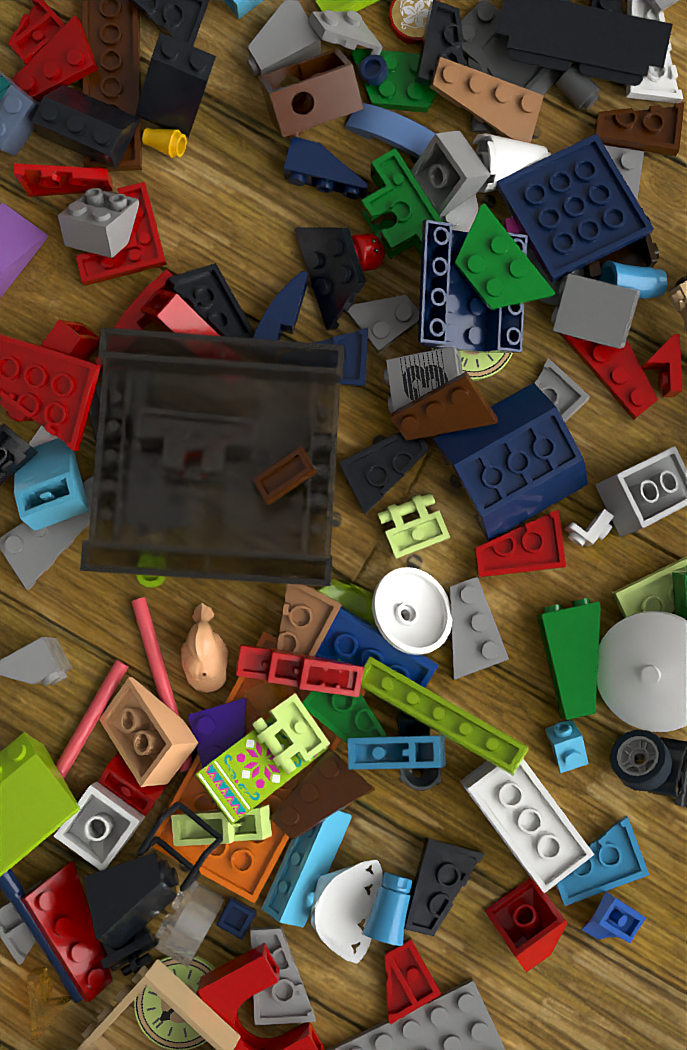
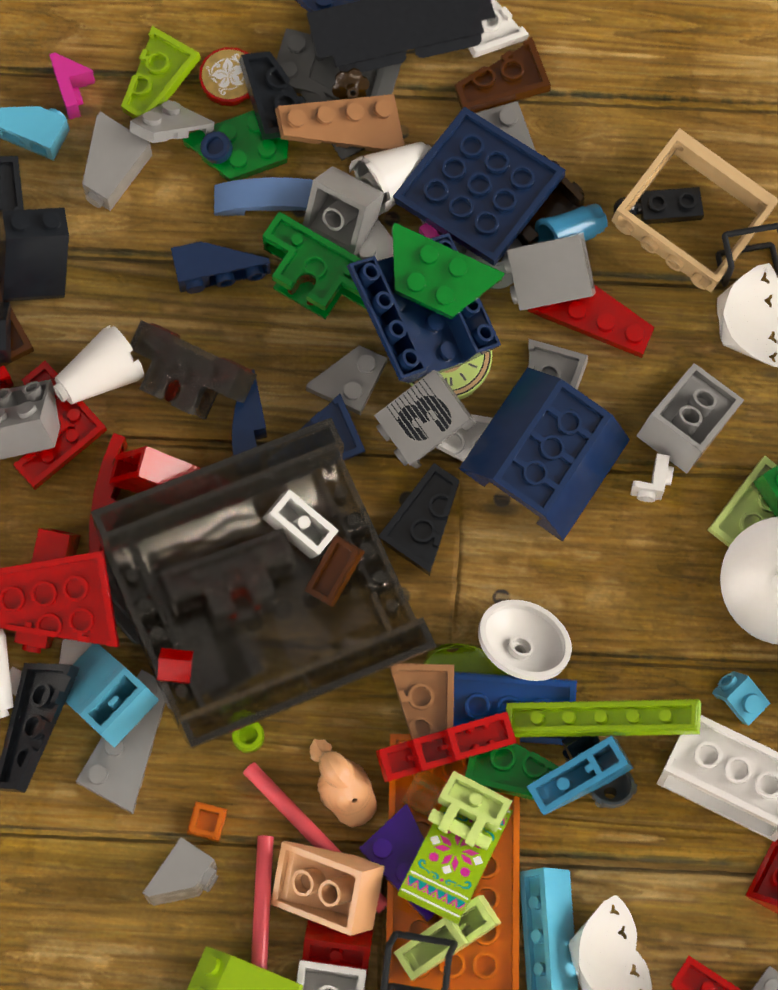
camera: 25 degrees left, 10 degrees down
yellow cone [142,128,187,158] -> none
black wing [165,263,255,348] -> none
reddish brown piece [258,48,363,138] -> none
reddish brown wing [270,748,375,840] -> none
black wing [295,227,366,330] -> none
red head [351,233,385,272] -> none
dark azure plant [362,872,412,946] -> none
yellowish green plate [377,493,450,560] -> none
reddish brown wing [390,371,498,441] -> none
black wing [404,837,485,936] -> none
light grey wing [449,576,509,680] -> none
red wing [474,509,566,578] -> none
green slope [537,598,601,720] -> none
dark grey brick [556,64,600,110] -> none
red slope [642,334,682,397] -> none
none -> white cone [53,325,144,404]
none -> clear smoke piece [130,320,257,420]
none -> red slope [157,648,194,684]
none -> orange tile [187,801,228,842]
none -> white brick [262,489,339,559]
none -> dark brown plant [332,68,370,100]

